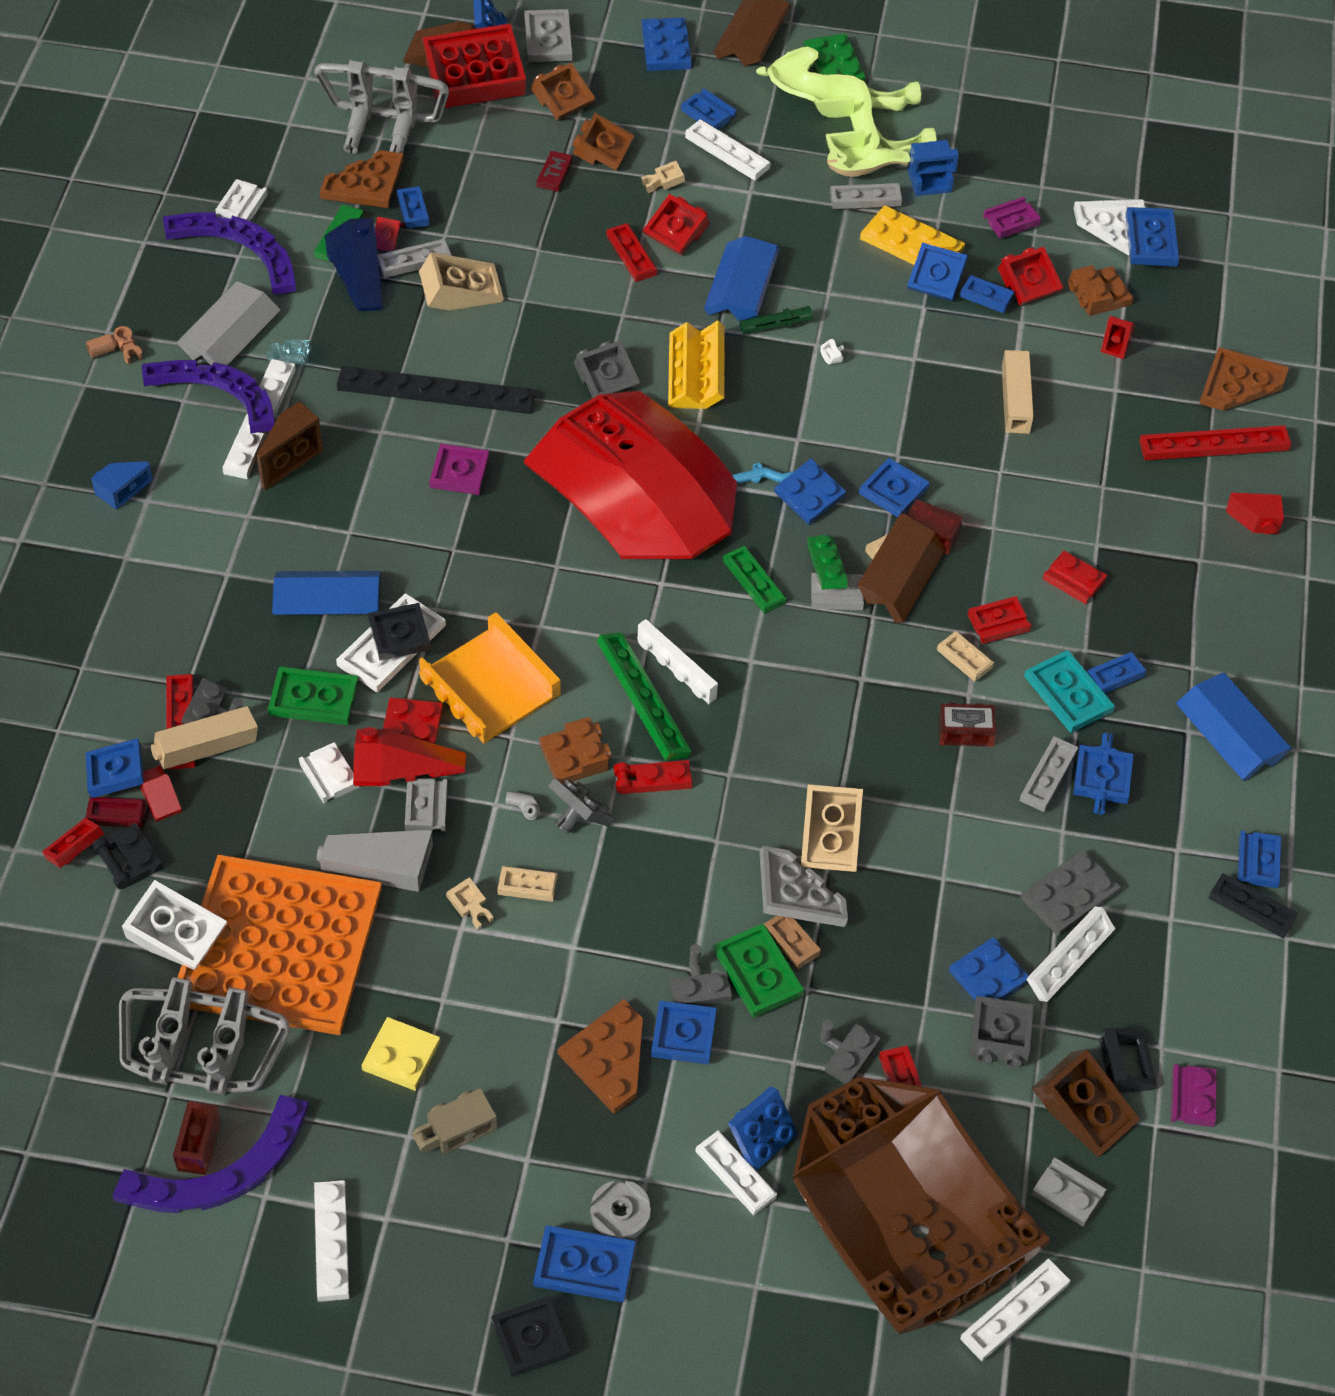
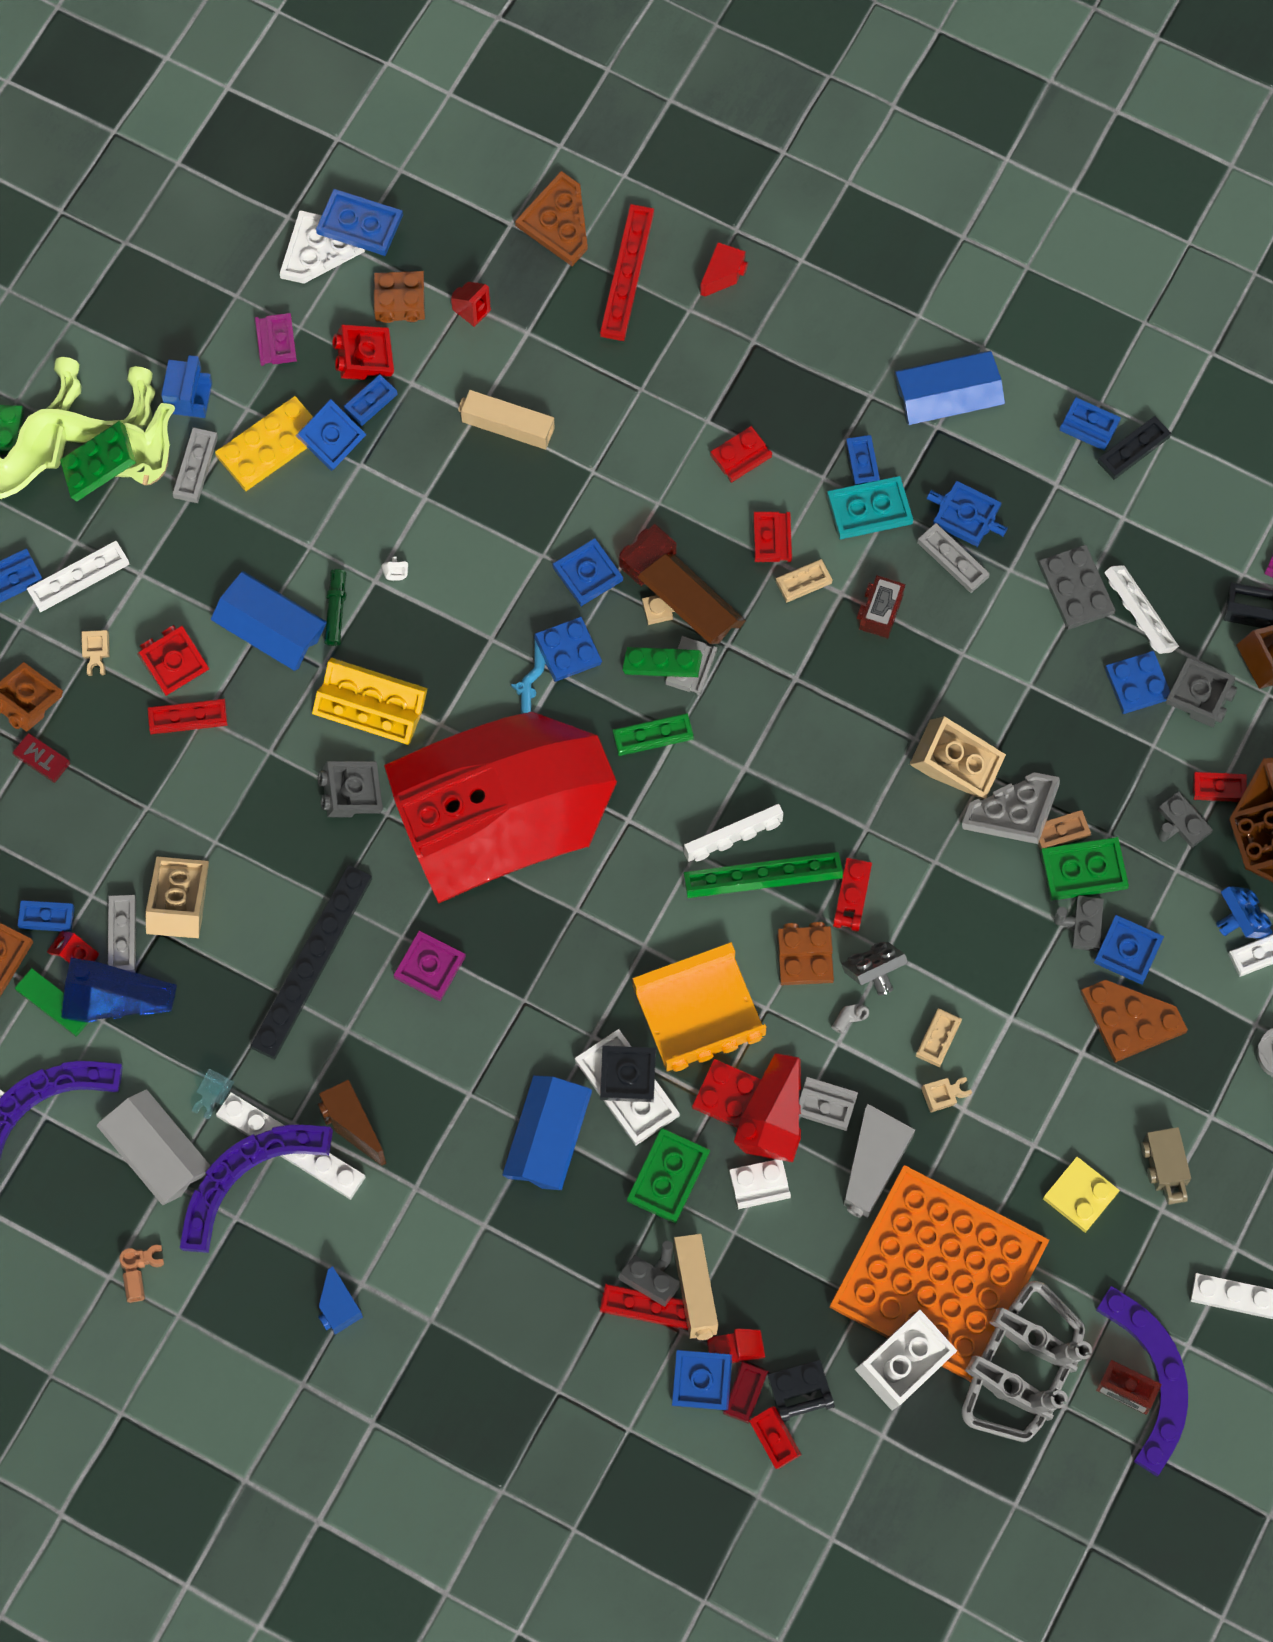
camera: 70 degrees left, 15 degrees up
none -> green plate [60,421,136,502]

